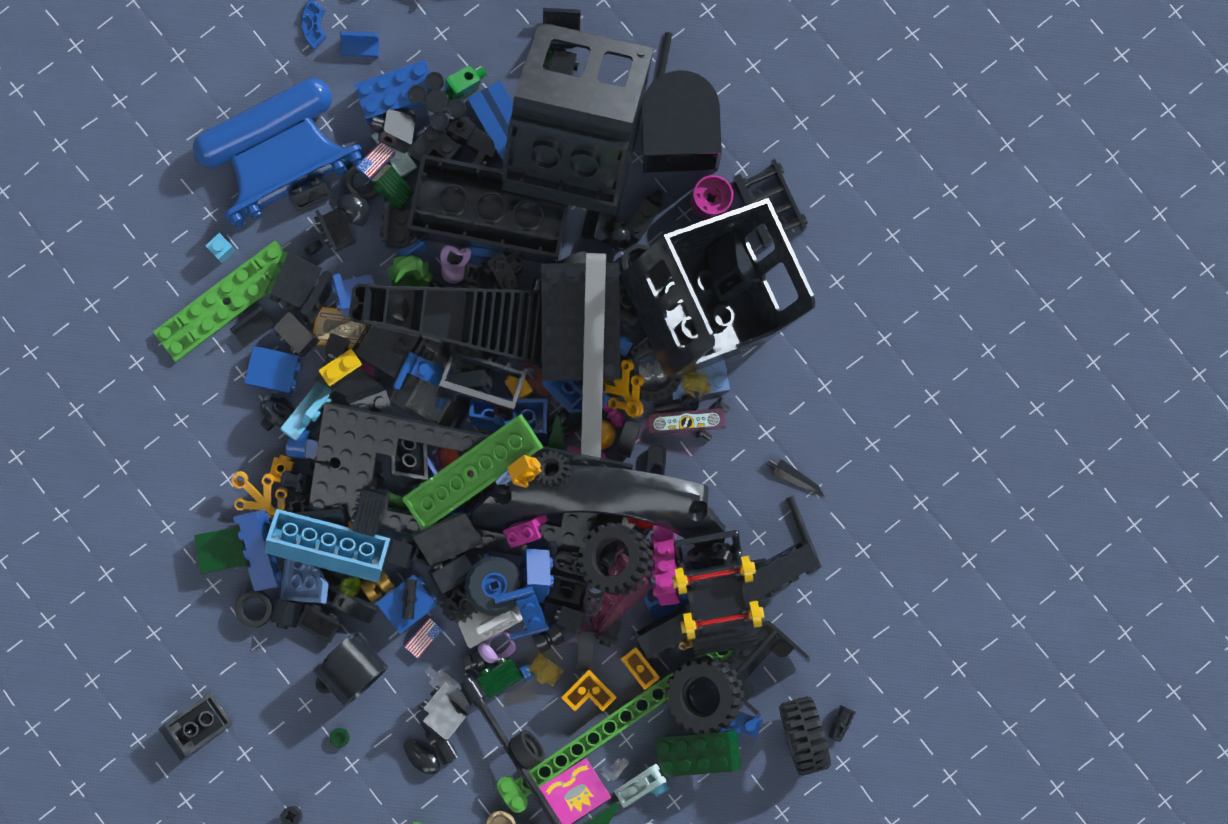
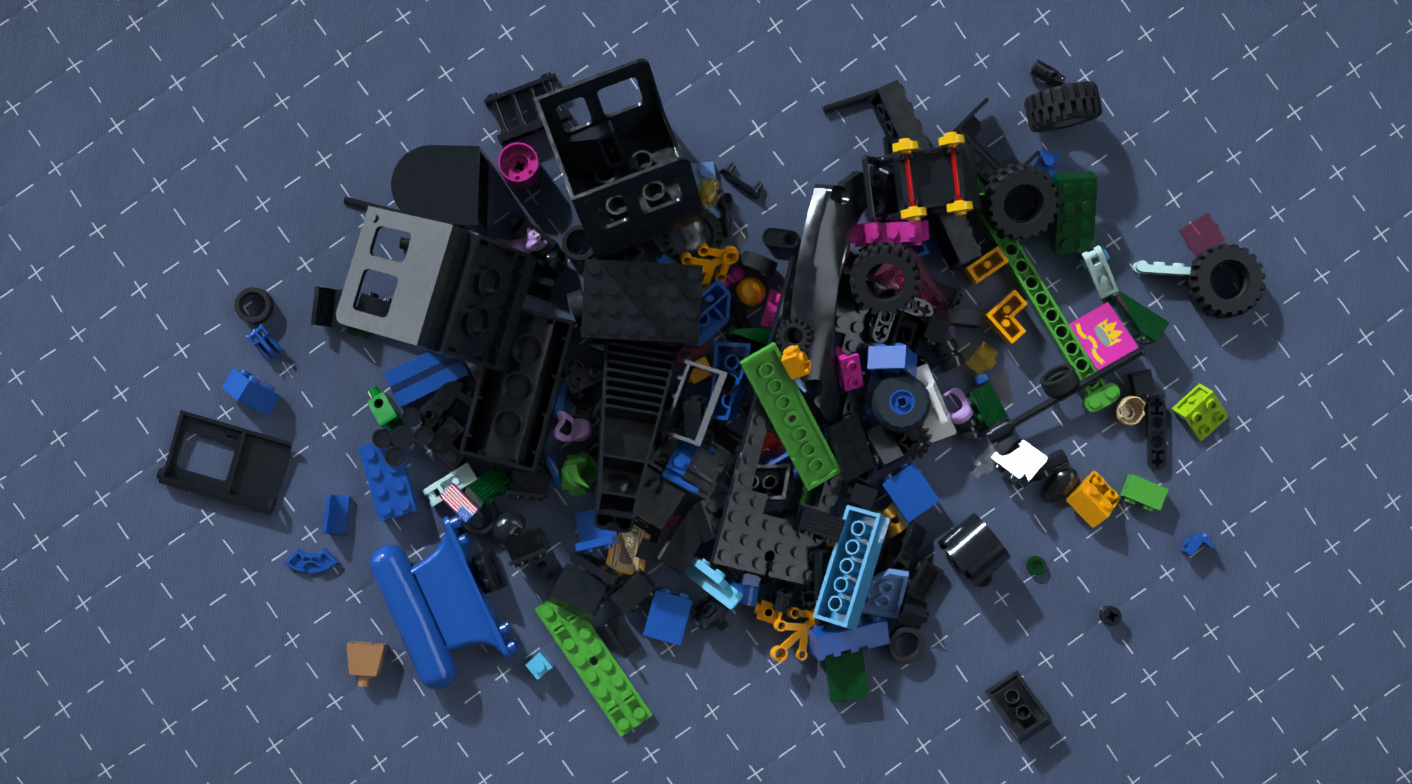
camera: 90 degrees left, 5 degrees up
yellow brick [318,349,362,386] -> none
clear neon green tile [339,577,360,597] -> none
torso [370,110,416,154] -> none
black pin [402,579,418,619] -> none
tile [404,617,444,659] -> none
blue plate [494,586,549,640] -> none
light grey beam [581,253,606,458] -> none
clear bracket [600,757,630,781] -> none
tile [649,408,726,435] -> none
black bar [766,458,825,497] -> none
none -> medium nougat torso [347,641,387,687]
none -> lavender animal [496,227,548,256]
none -> light orange slope [1066,470,1121,528]

